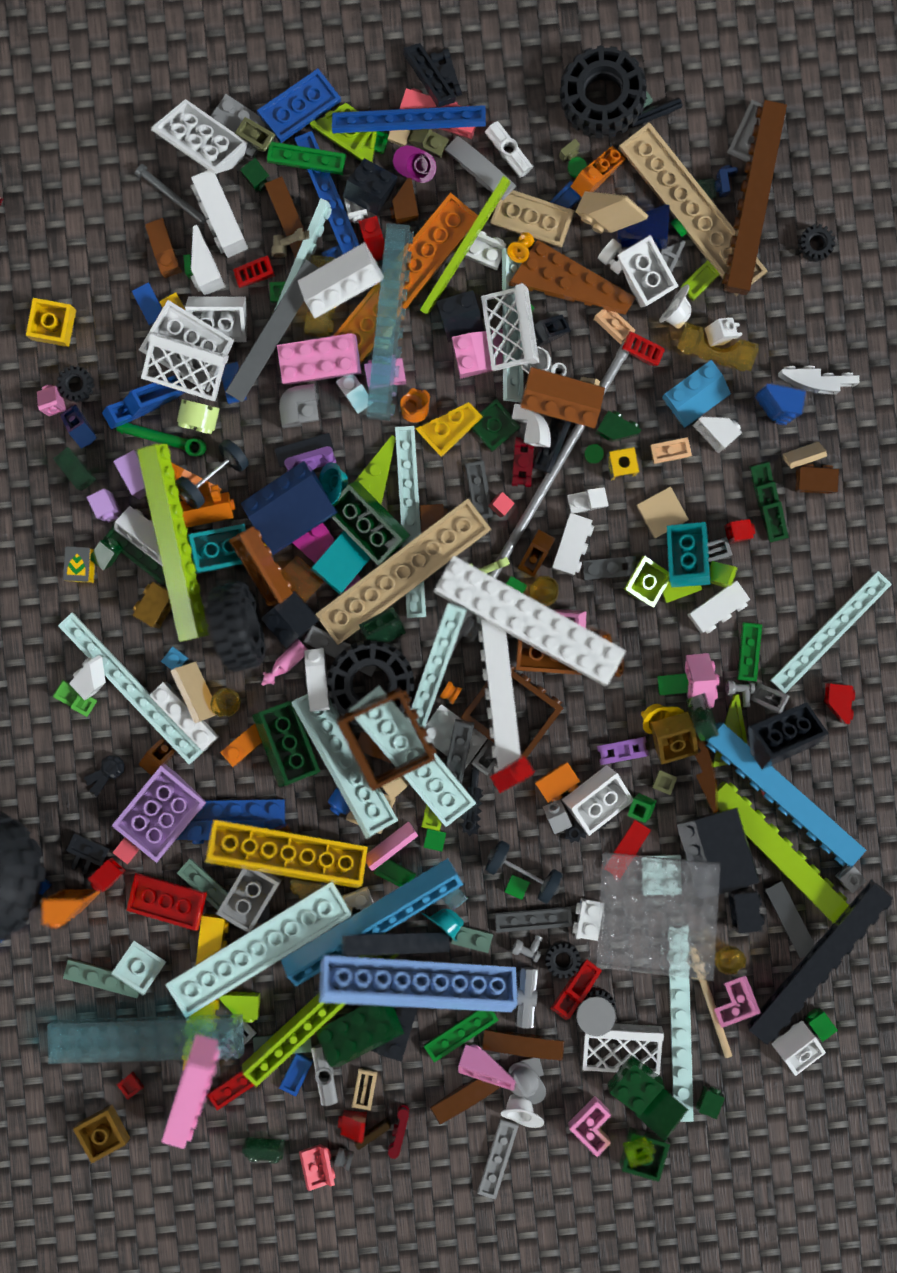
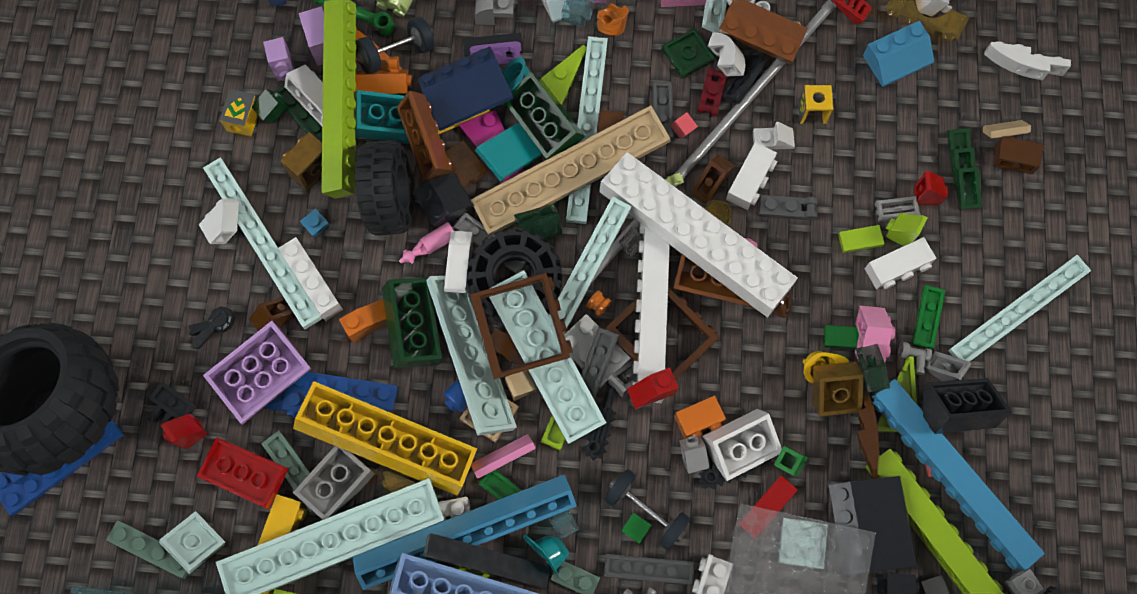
camera: 10 degrees right, 15 degrees down
orange slope [43,889,100,928] -> none
clear green brick [53,447,97,491] -> none
bright green slope [53,680,97,717] -> none
coral tile [112,837,140,864] -> none
tan tile [171,662,220,724] -> none
clear yellow hair [210,688,241,717] -> none
yellow wing [415,402,483,457] -> none
green tile [424,829,446,852] -> none
green tile [584,444,604,464] -> none
dark green slope [595,410,642,442] -> none
medium lavender plate [597,736,649,765] -> none
lime slope [624,556,669,607] -> none
tan tile [636,487,689,539] -> none
light nougat plate [650,437,692,464] -> none
olive plate [652,770,678,795] -> none
teal brick [667,522,711,588] -> none
white slope [693,417,742,453] -> none
blue slope [755,384,806,425] -> none
red slope [824,683,855,724] -> none

